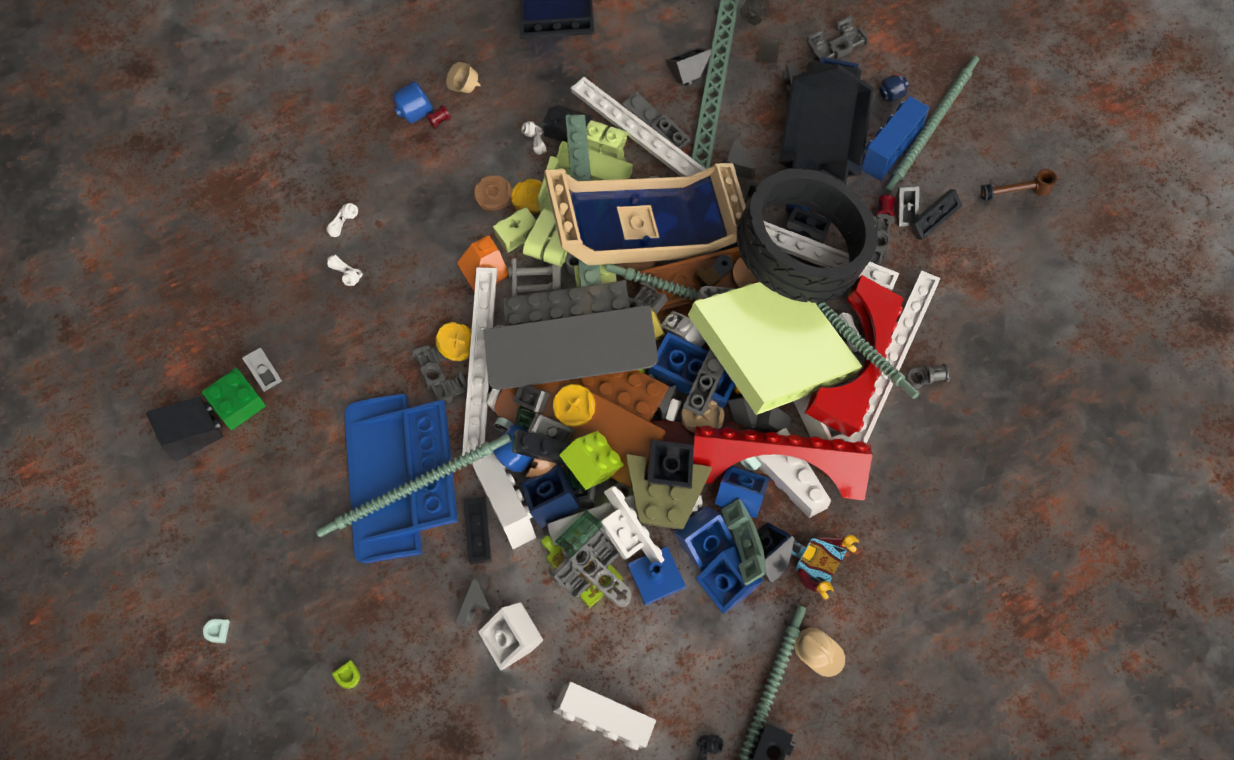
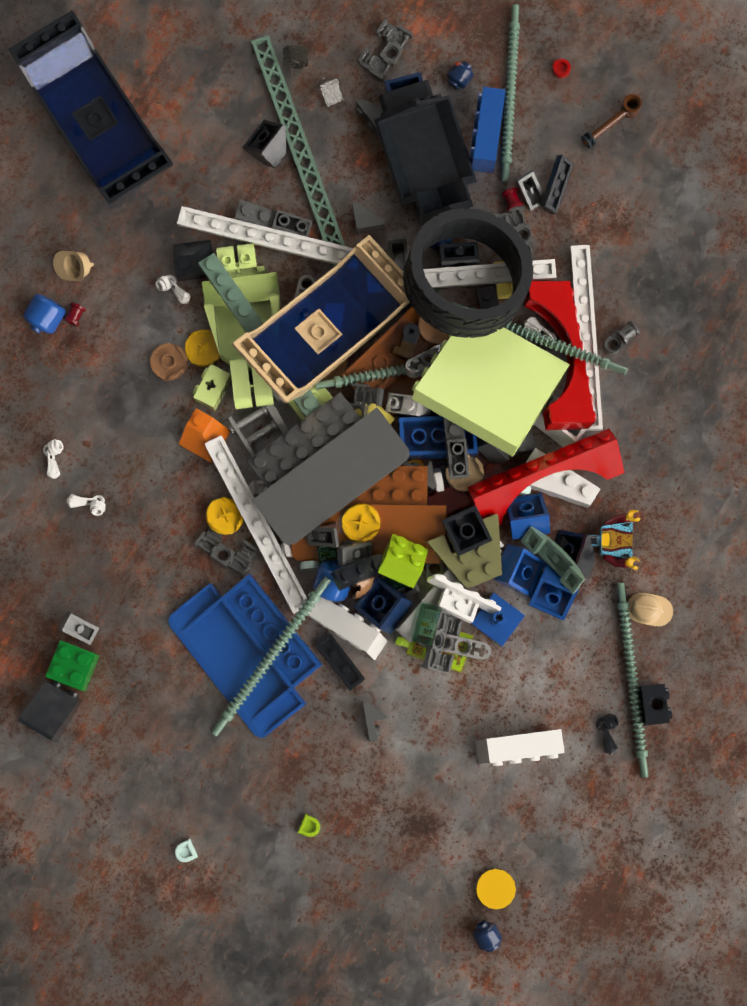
camera: 30 degrees left, 15 degrees up
white slope [478,602,543,670] -> none
none -> red tile [552,58,571,78]

